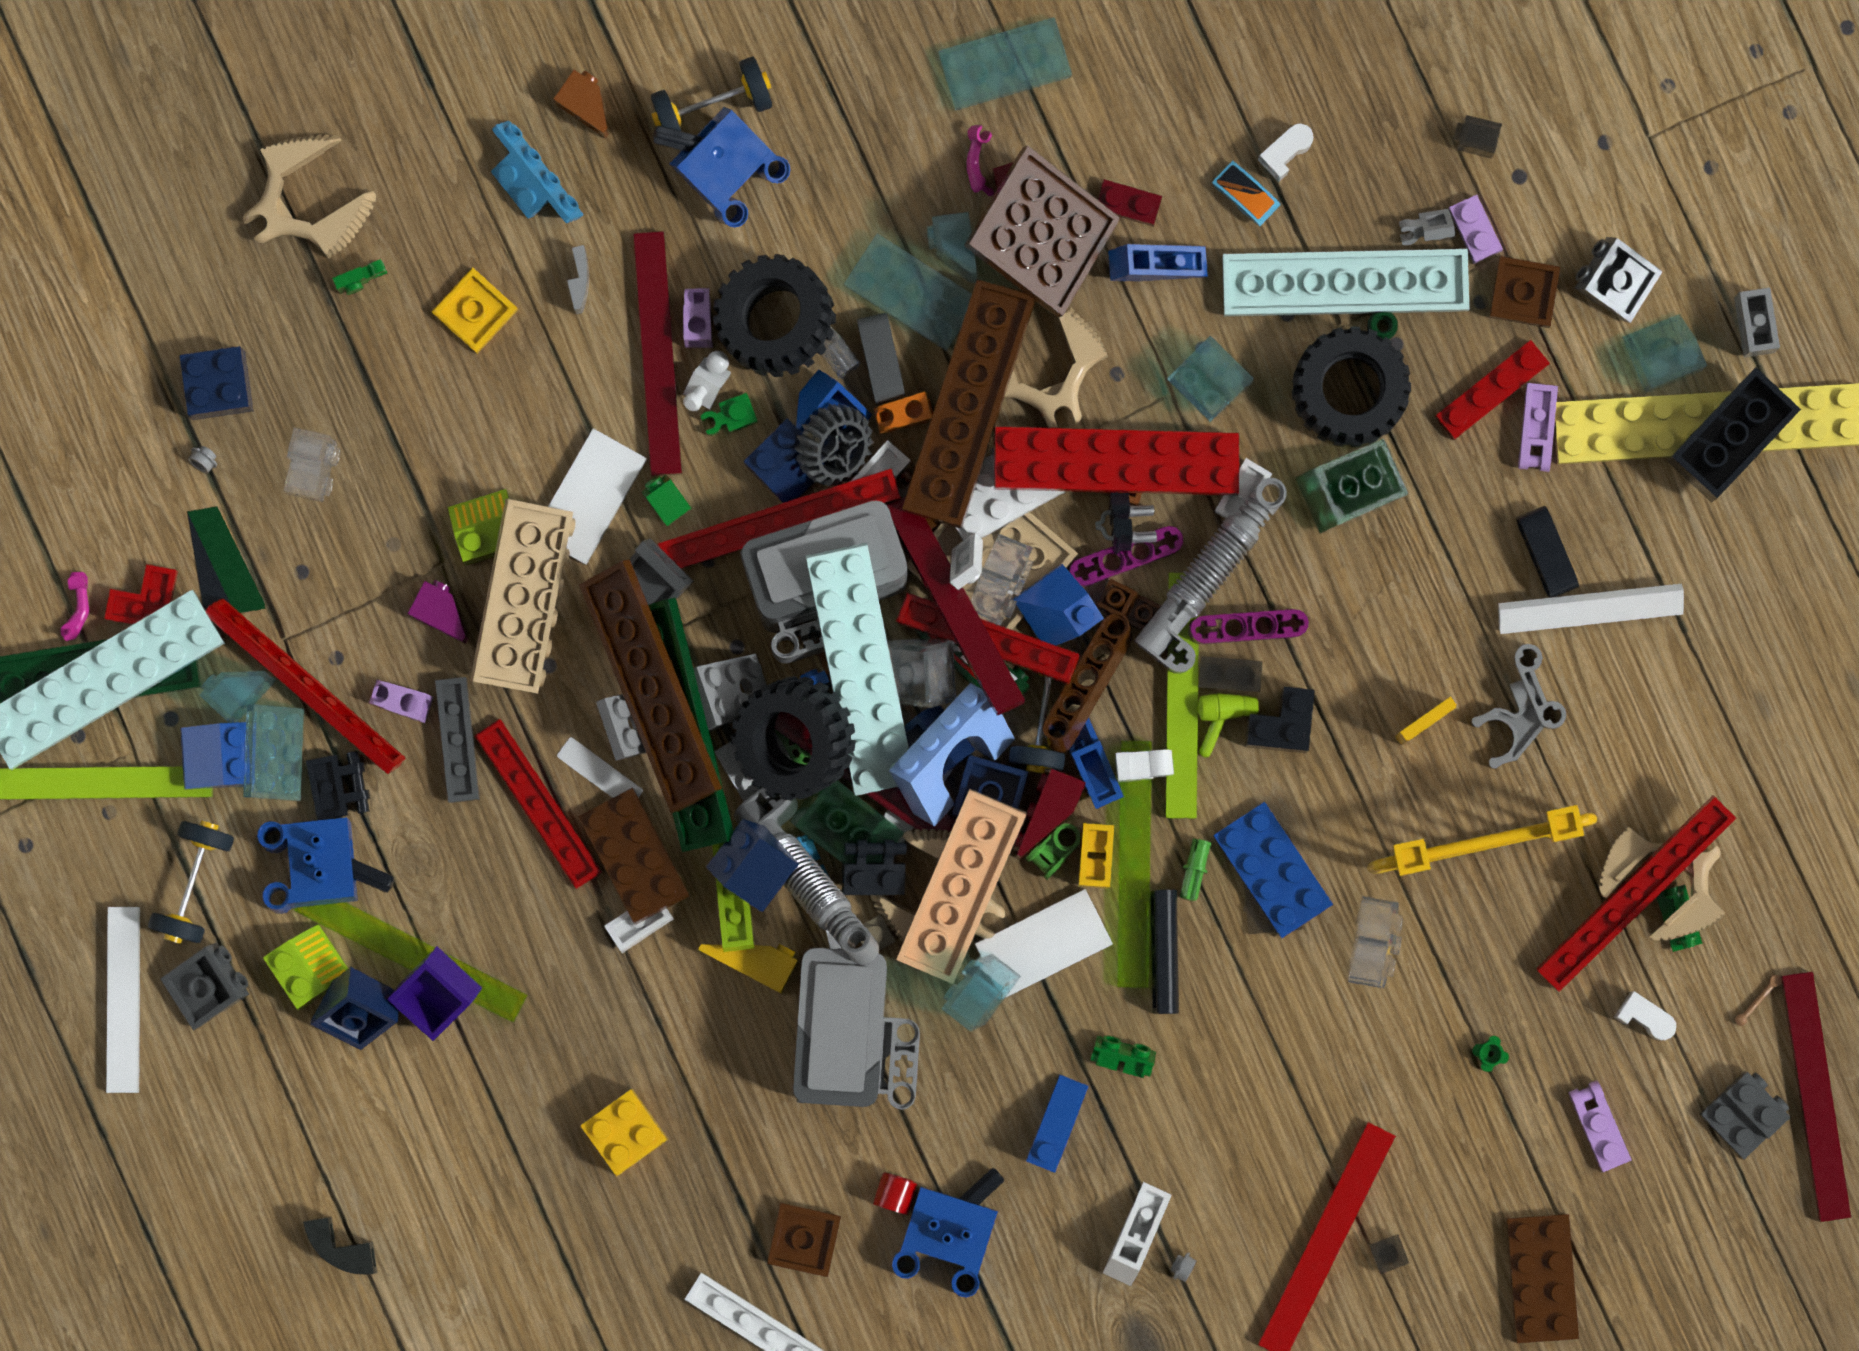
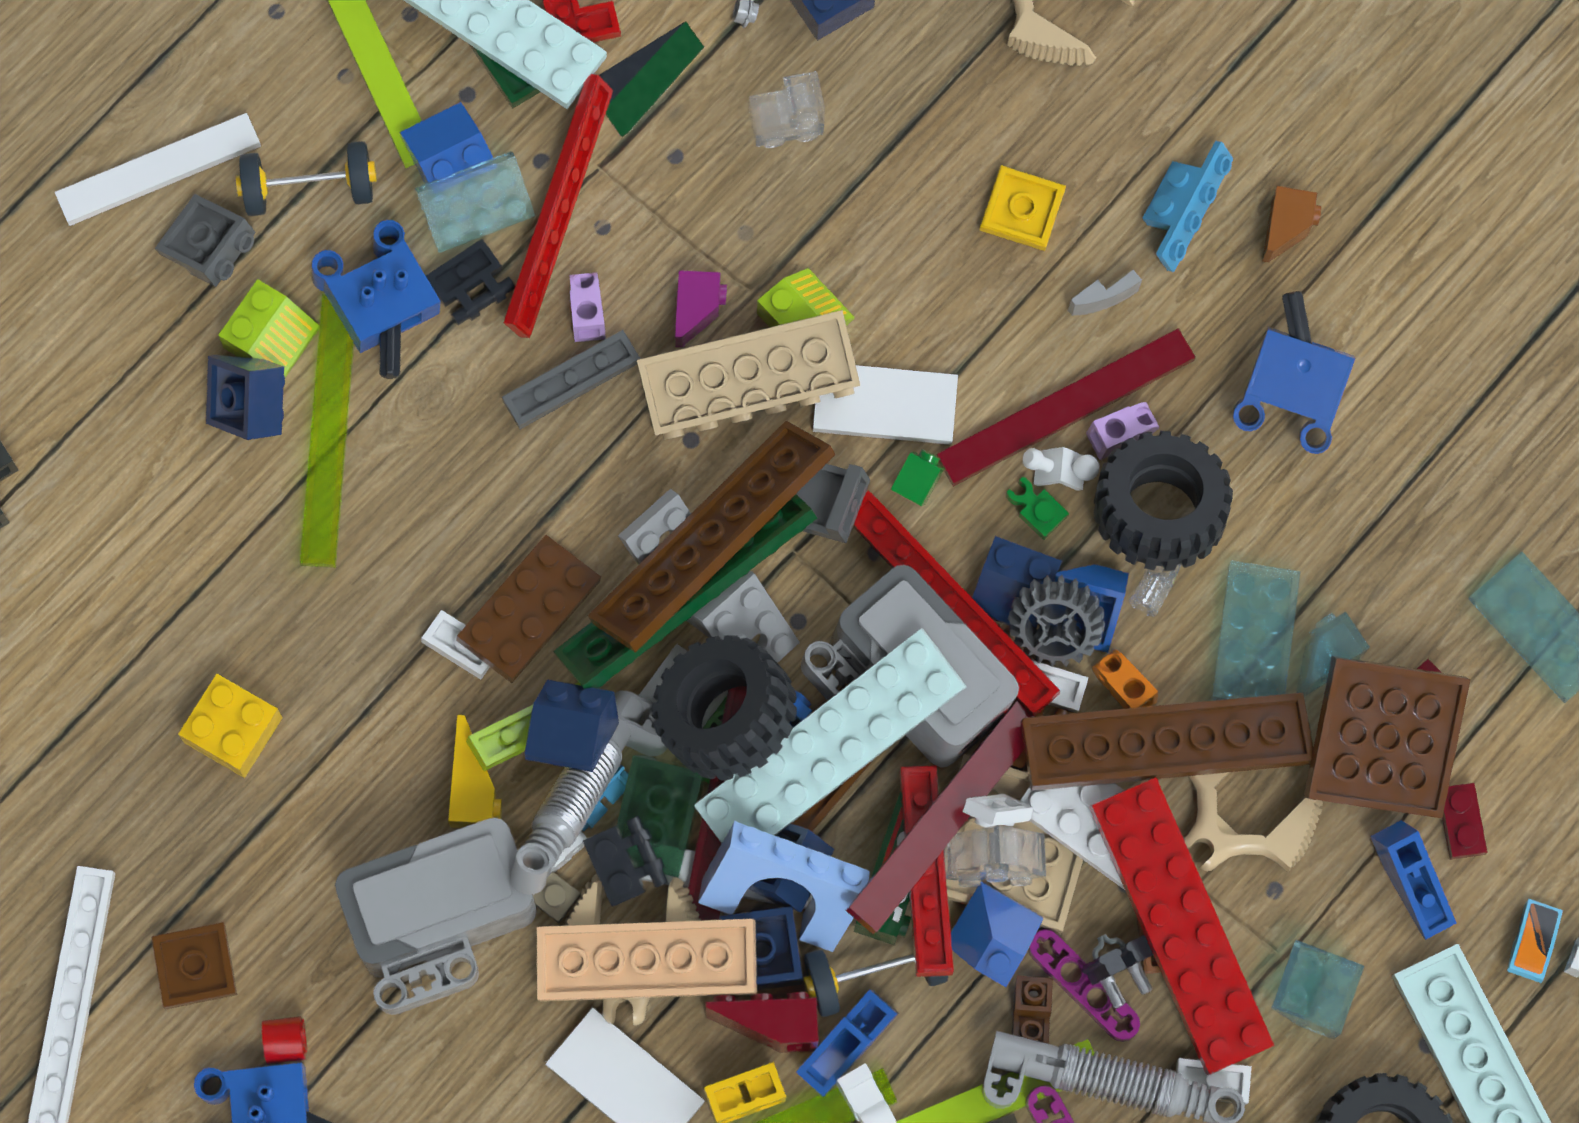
camera: 60 degrees right, 10 degrees down
clear light blue slope [199,671,277,723] -> none
green plate [332,259,388,295] -> none
dark purple piece [387,946,482,1041] -> none
red tile [475,719,602,889] -> none
white sticker [557,737,643,798] -> none
black axle [651,56,772,131] -> none
dark grey beam [857,312,906,405] -> none
clear slope [887,638,956,708] -> none
clear light blue brick [942,954,1021,1032] -> none
dark pink piece [966,125,994,196] -> none
bright green piece [1025,824,1081,880] -> none
reddish brown beam [1043,613,1133,752] -> none

